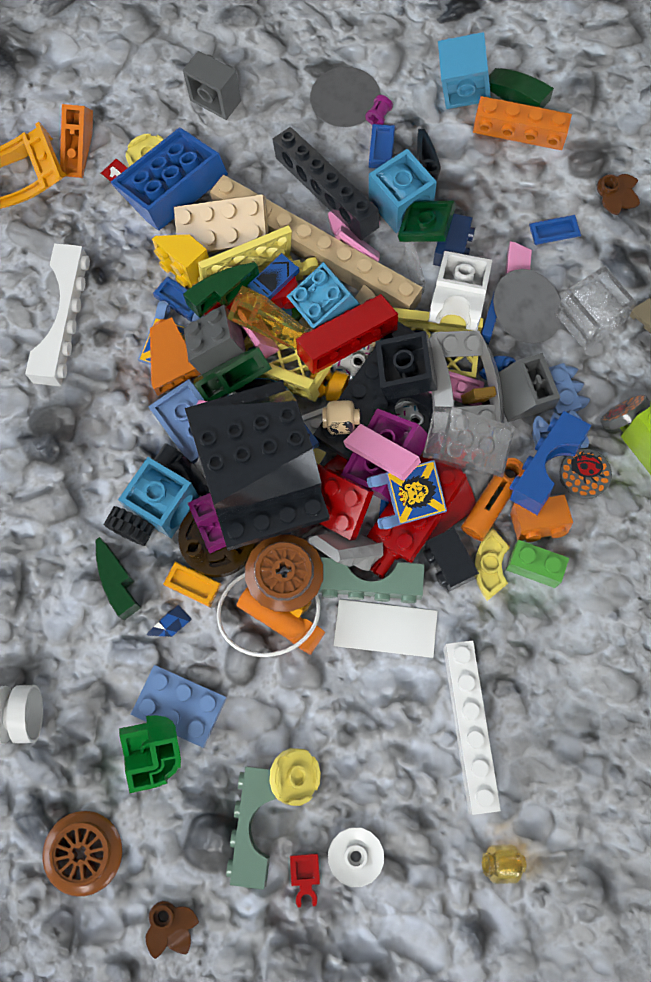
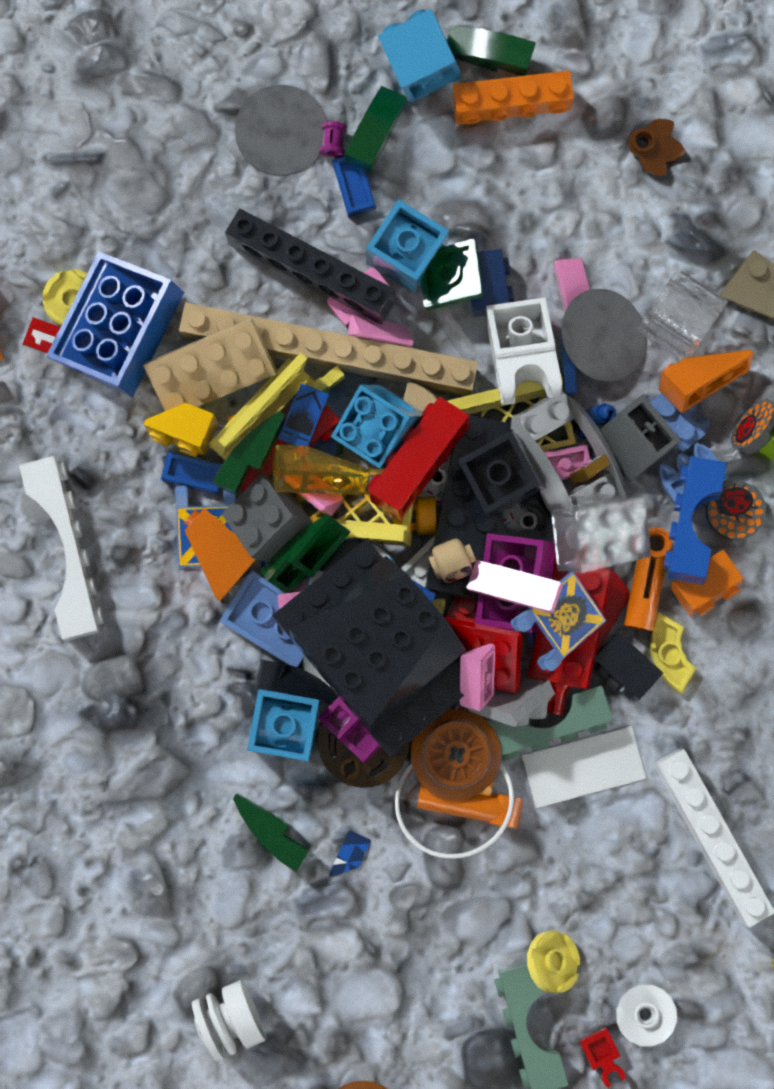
camera: 30 degrees left, 10 degrees up
black tyre [103,506,155,546] -> none
green brick [119,715,181,793] -> none
medium blue plate [130,665,227,748] -> none
light orange tile [163,562,222,608] -> none
dark grey brick [183,51,241,120] -> none
black piece [417,129,441,181] -> none
bright green brick [506,540,569,588] -> none
blue tile [529,215,581,245] -> none
none -> dark green slope [345,86,408,173]
none -> bright pink slope [460,643,495,711]
none -> orange slope [658,350,754,413]

